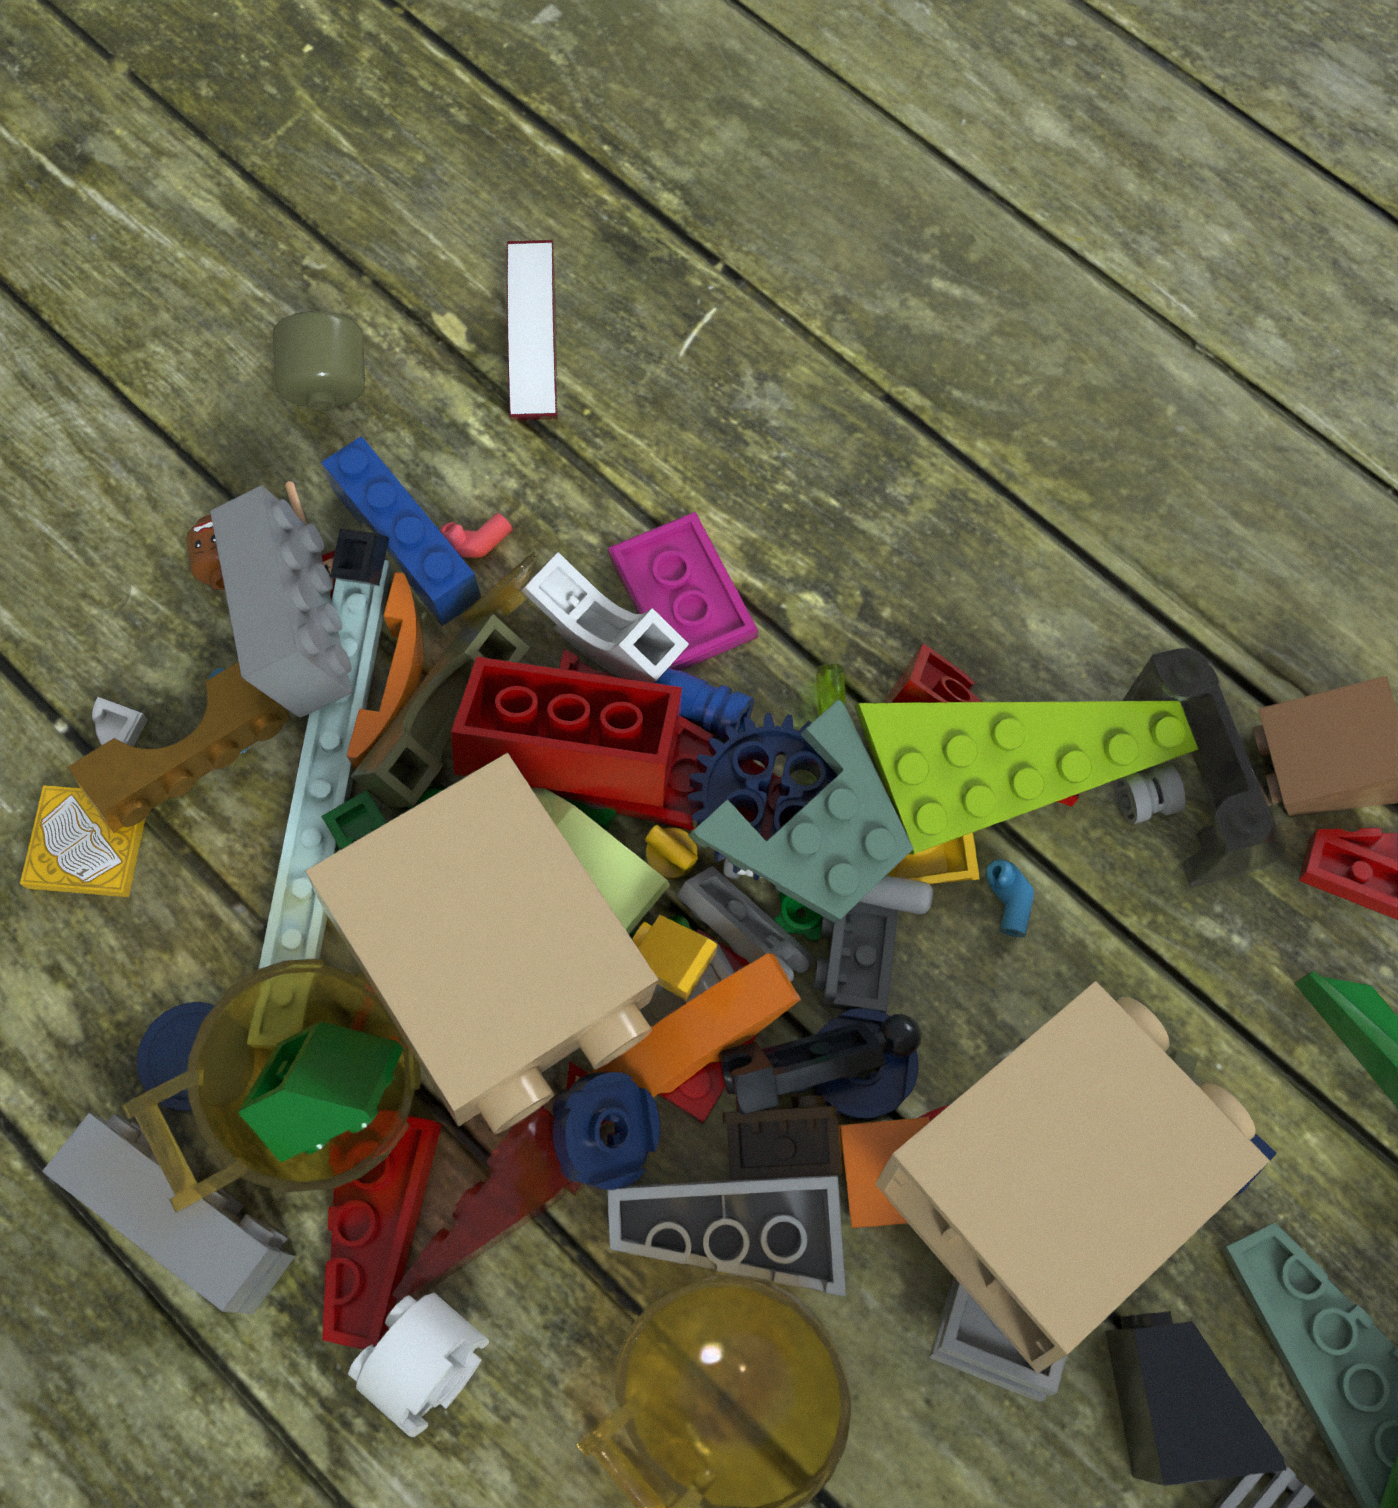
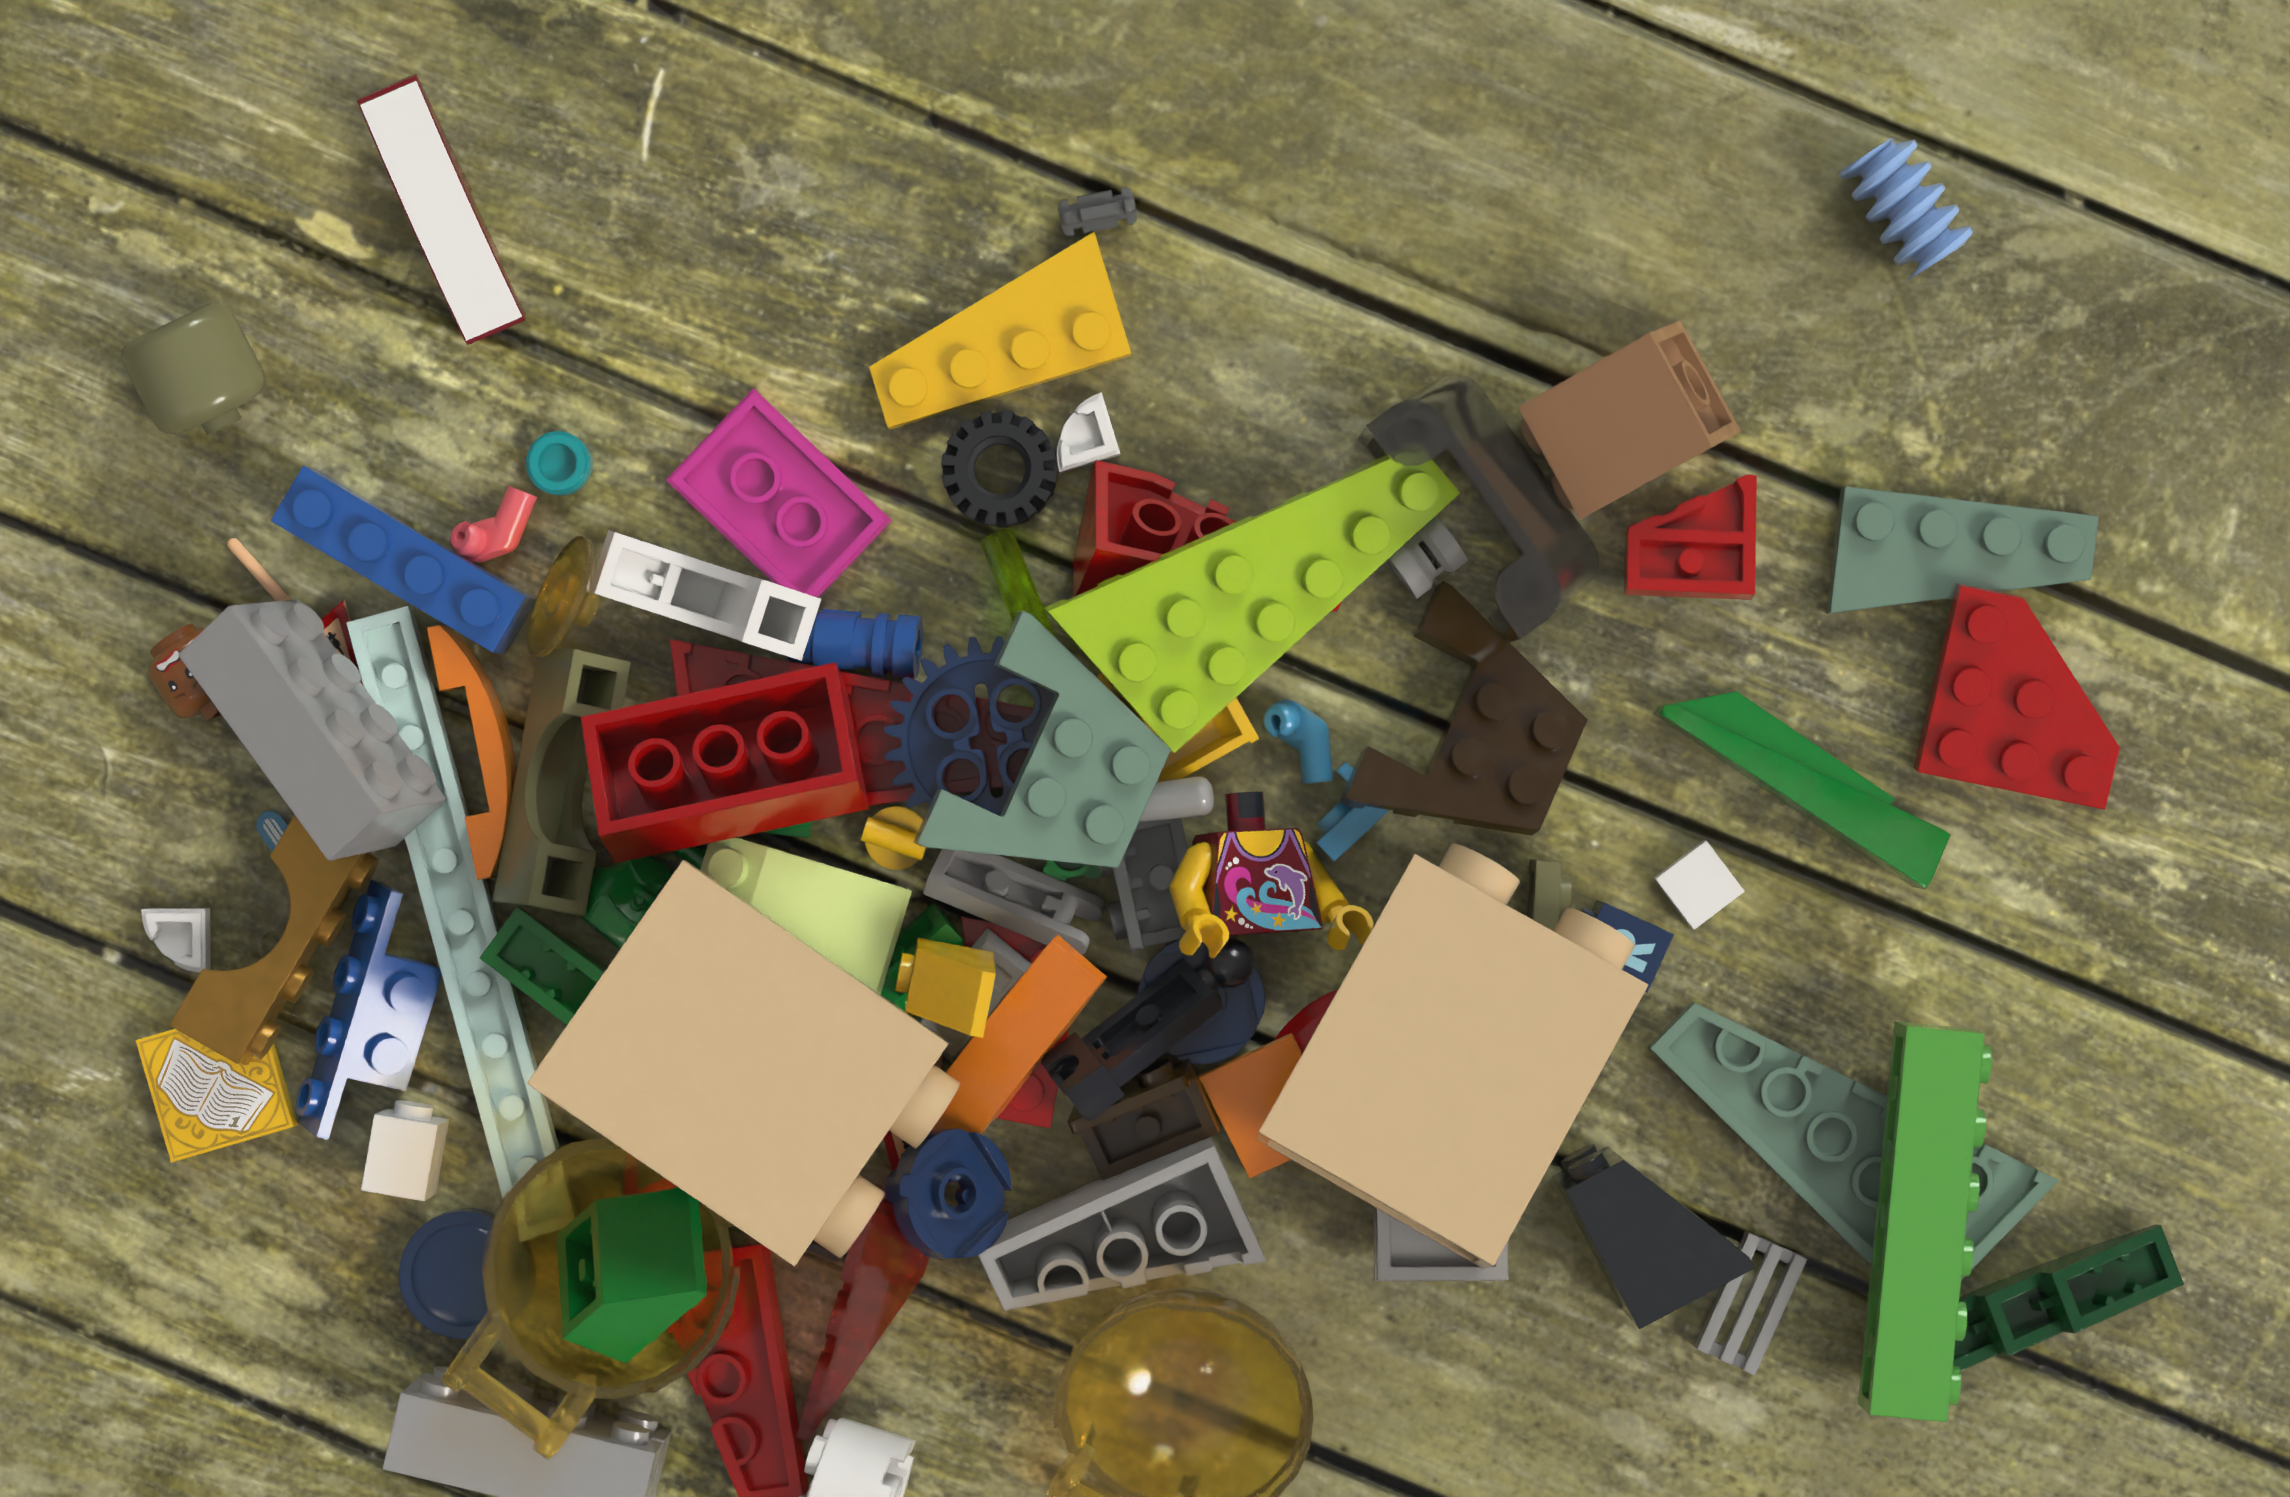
camera: 20 degrees left, 20 degrees up
black tile [330,529,389,586] -> none
none -> bracket [296,880,442,1139]
none -> white brick [361,1100,449,1201]
none -> teal tile [526,431,593,496]
none -> yellow wing [869,232,1132,430]
none -> black tyre [941,410,1058,528]
none -> white tile [1057,392,1120,474]
none -> dark grey piece [1058,187,1137,237]
none -> torso [1169,792,1374,958]
none -> dark azure bracket [1314,762,1389,862]
none -> dark brown wing [1339,581,1588,836]
none -> white tile [1653,840,1745,930]

